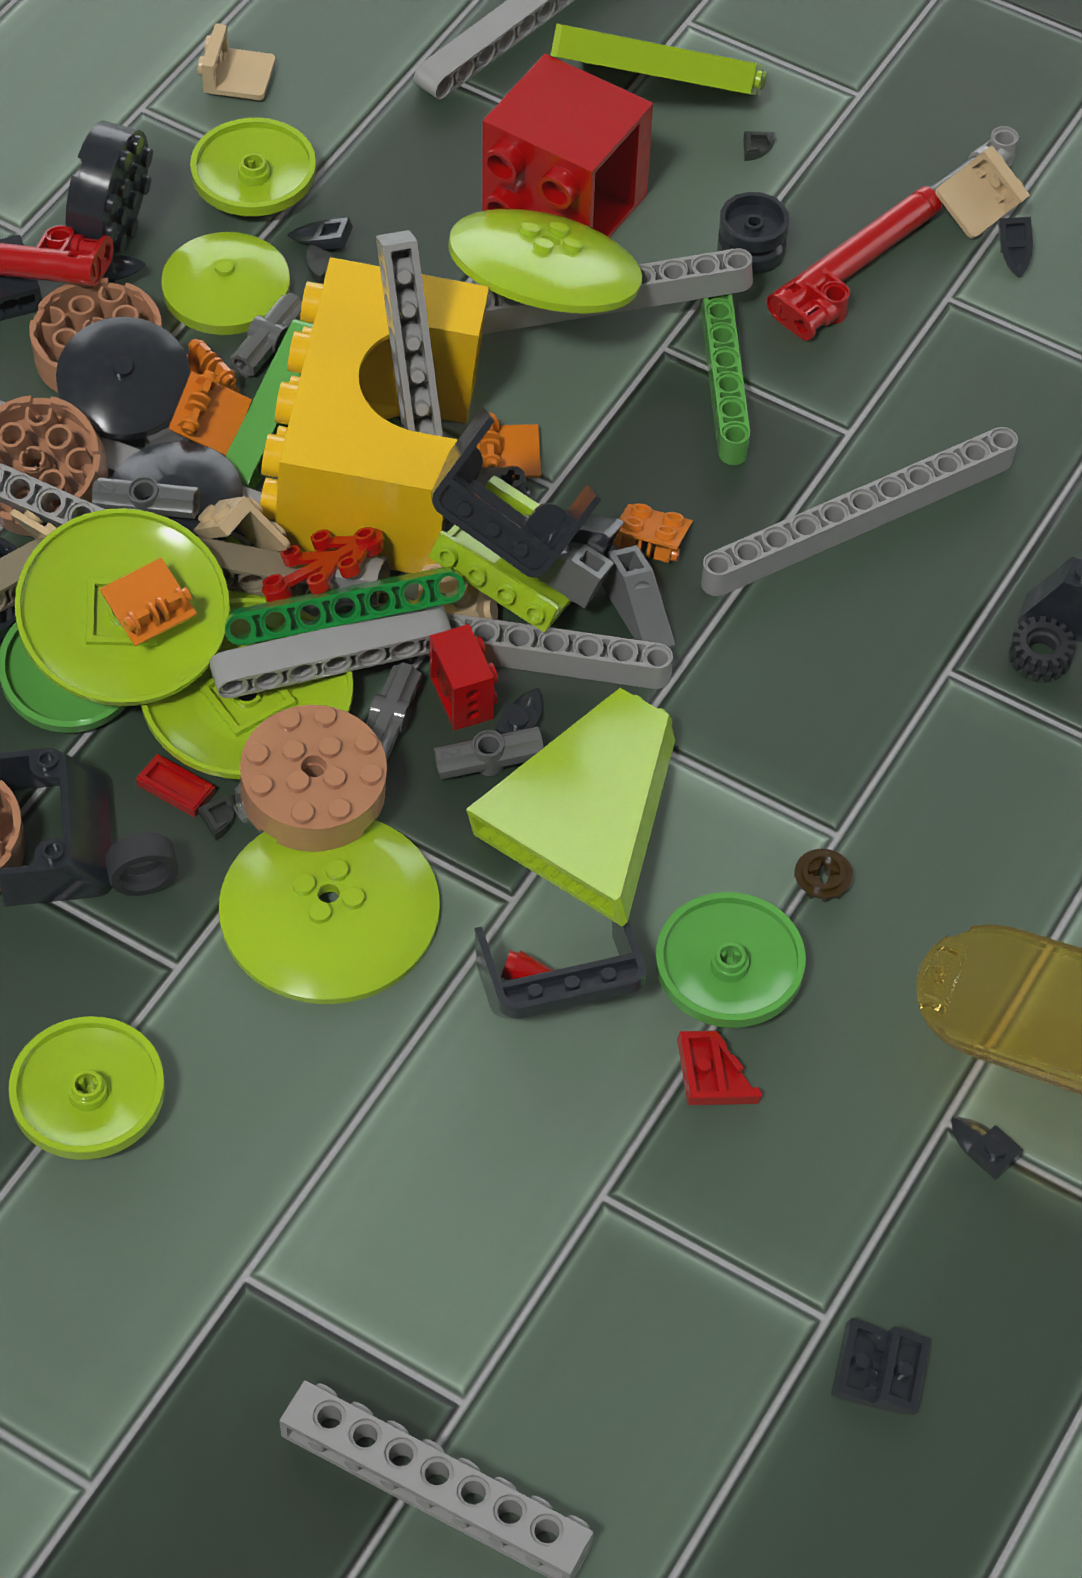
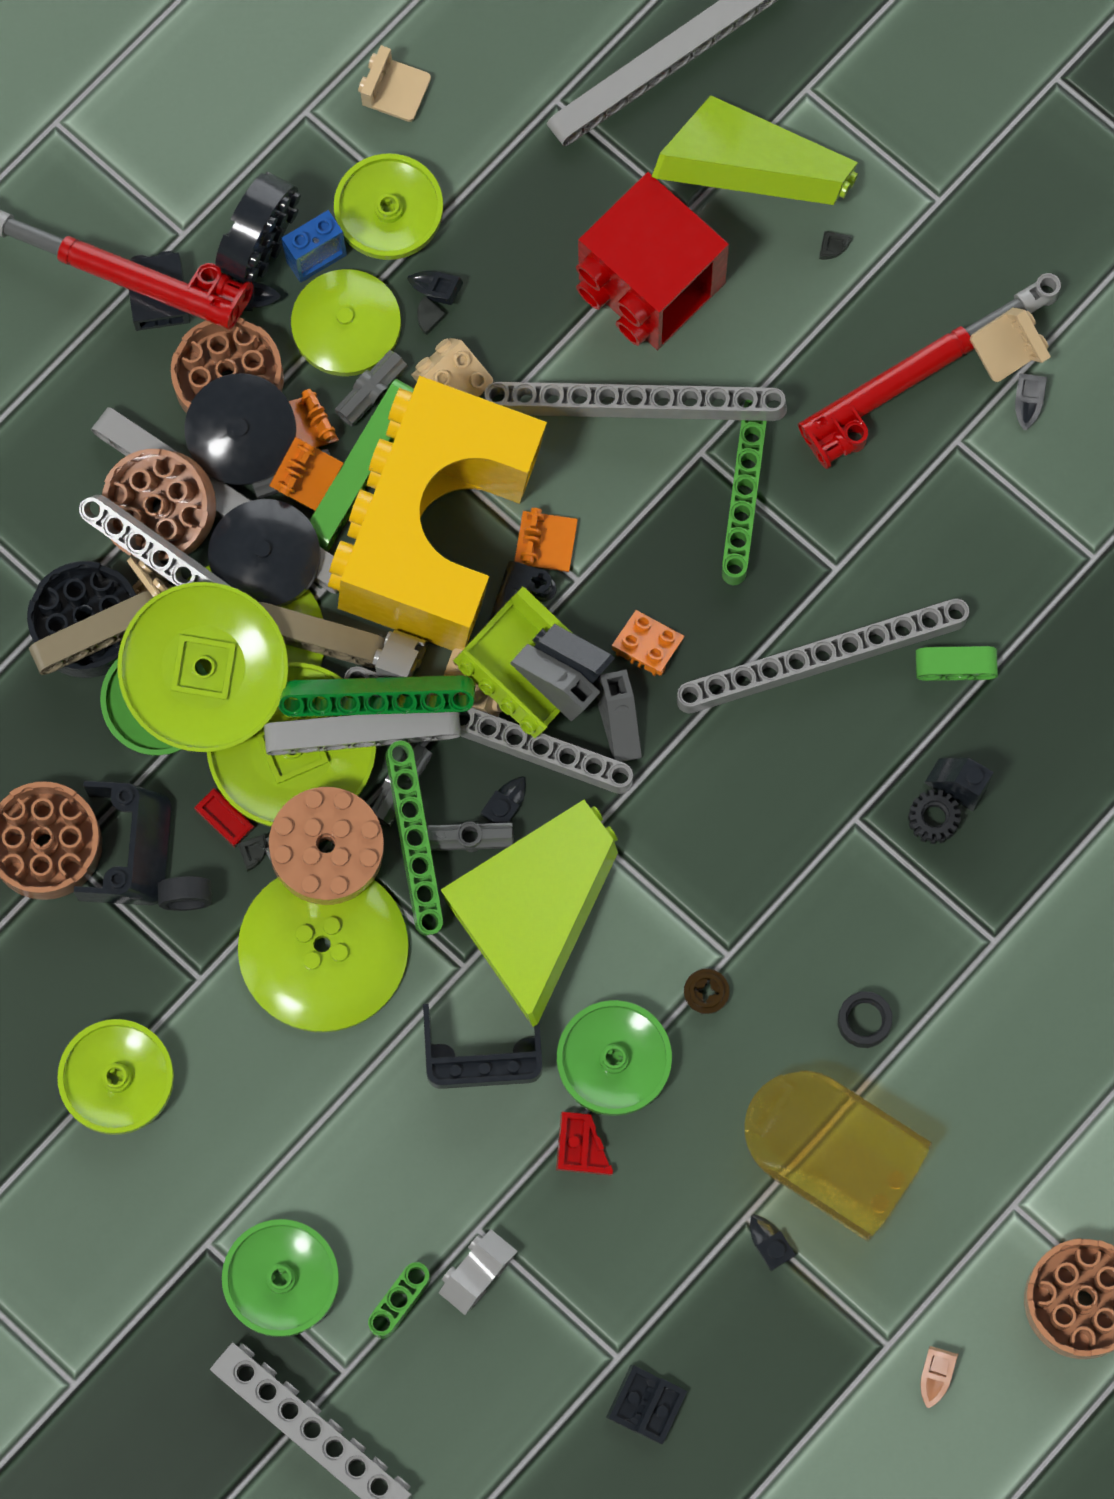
camera: 15 degrees right, 20 degrees up
dark grey piece [92,476,200,519] -> none
orange hinge [99,558,197,647] -> none
tan bracket [193,496,291,551] -> none
red plant [261,527,384,603] -> none
light grey brick [376,230,443,437] -> none
red piece [429,624,498,731] -> none
black windscreen [431,407,602,577] -> none
lime dish [448,209,642,314] -> none
red cone [500,950,553,981] -> none
black wheel [717,192,789,273] -> none
none -> bright green dish [222,1219,339,1337]
none -> blue window [282,210,347,283]
none -> bright green beam [368,1262,430,1339]
none -> bright green beam [386,741,443,936]
none -> light grey brick [439,1230,518,1315]
none -> black tyre [838,991,893,1048]
none -> bright green beam [916,646,998,681]

